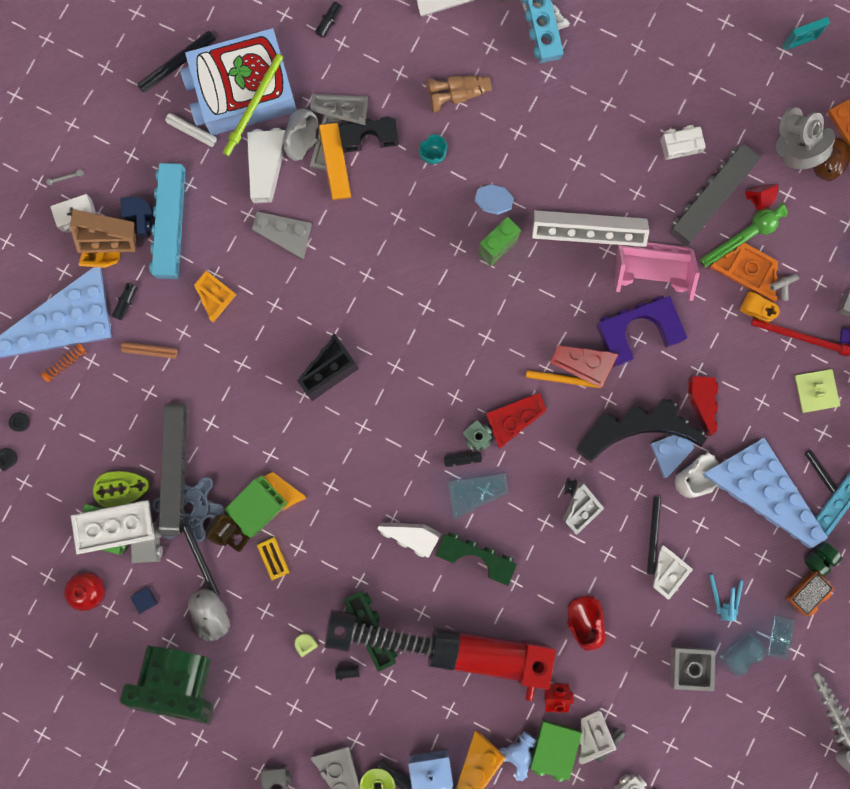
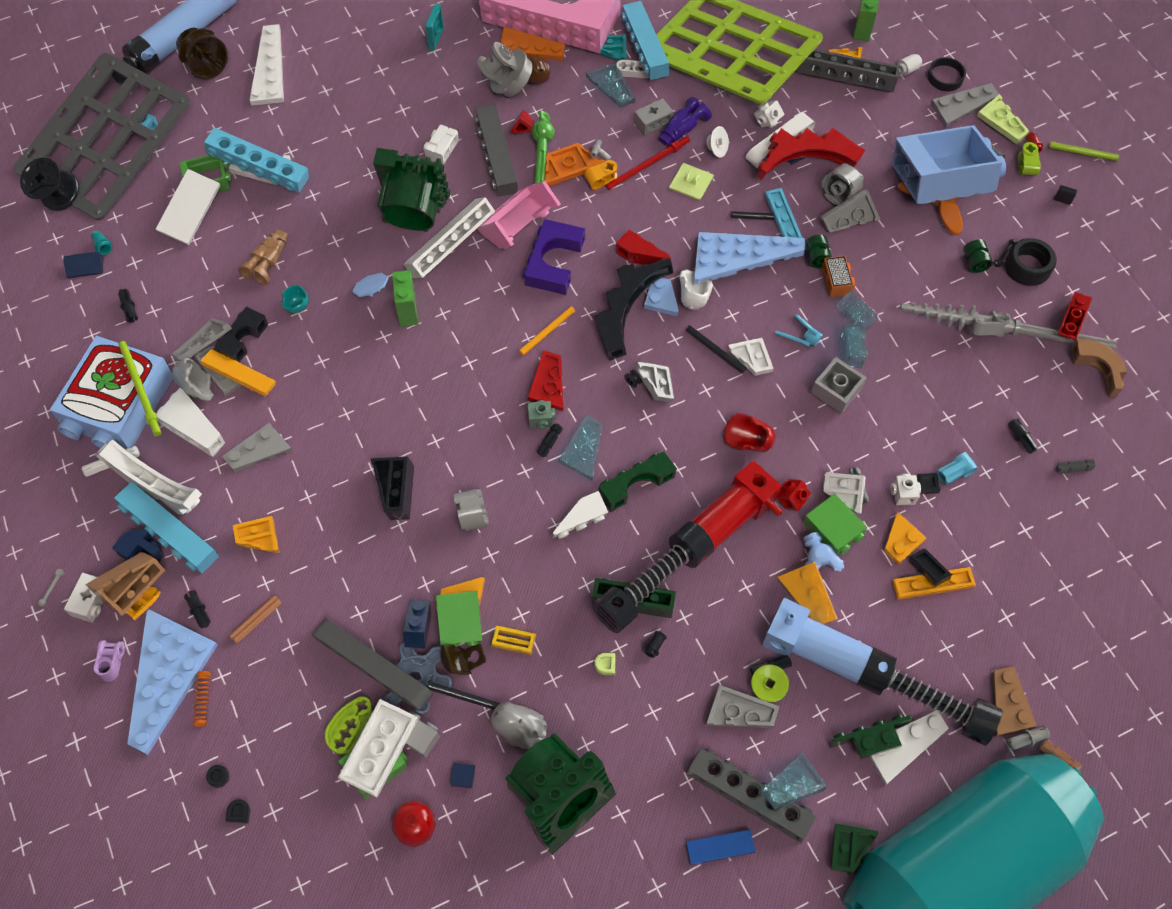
camera: 55 degrees left, 20 degrees down
black axle [137,31,215,93] -> none
wing [550,345,619,388] -> none
none -> lavender piece [94,640,125,682]
none -> white arch [95,439,202,514]
none -> dark green hose [373,148,450,232]
none -> dark blue brick [403,600,431,649]
none -> light grey brick [453,489,489,532]

